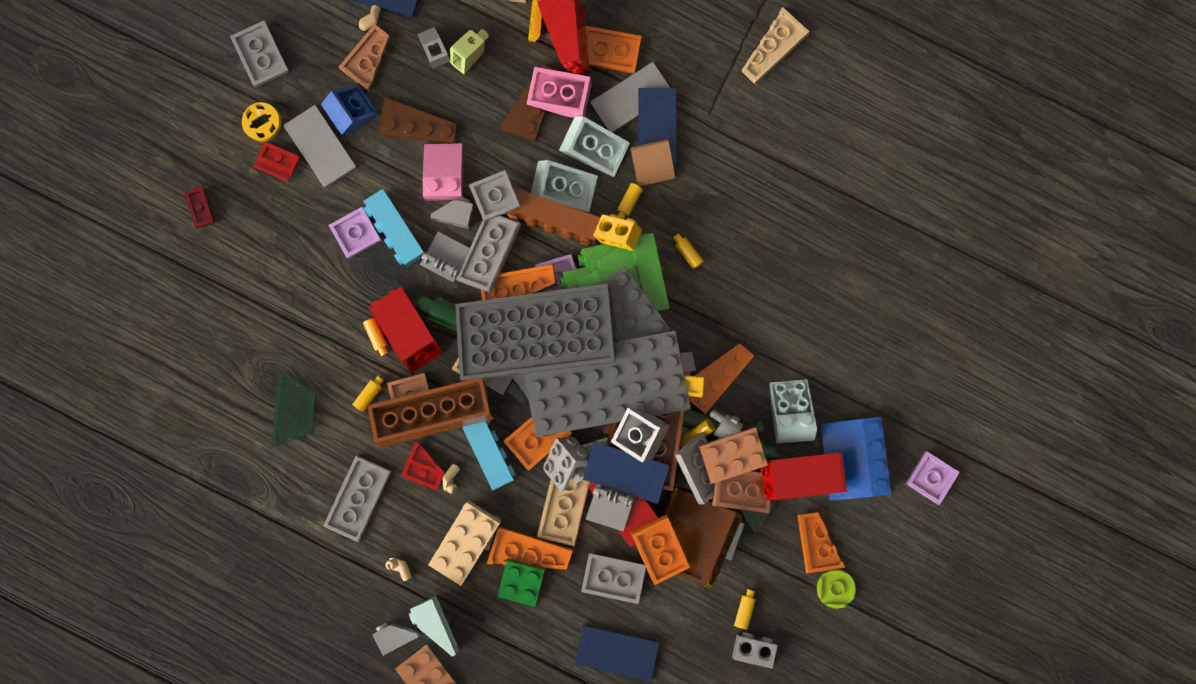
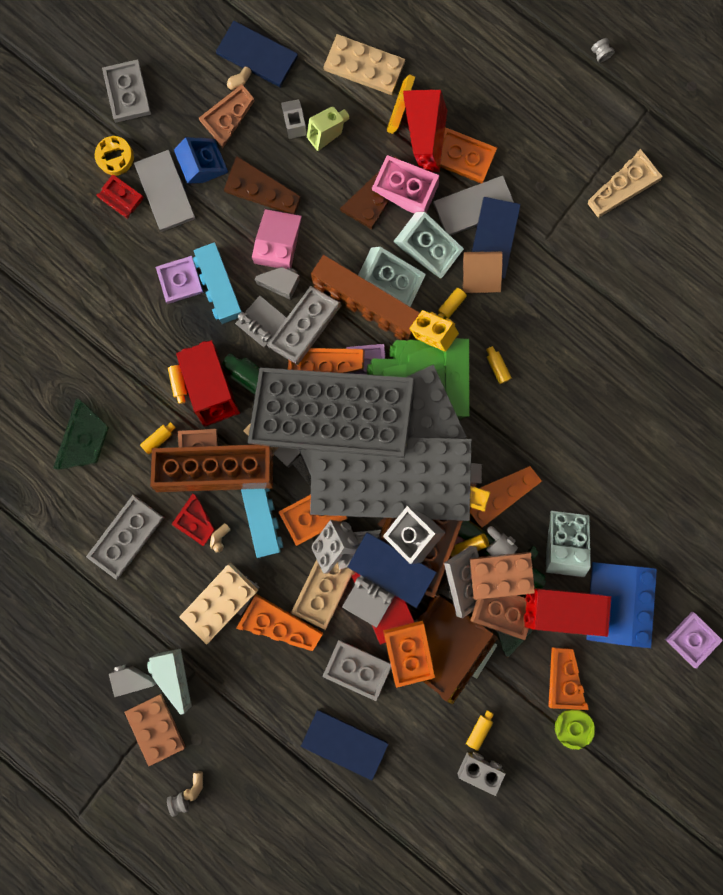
camera: 20 degrees right, 0 degrees up
dark red plate [184,186,215,229] -> none
tan arm [386,558,412,581] -> none
light grey plate [469,170,520,222] -> none
green plate [498,559,545,607] -> none

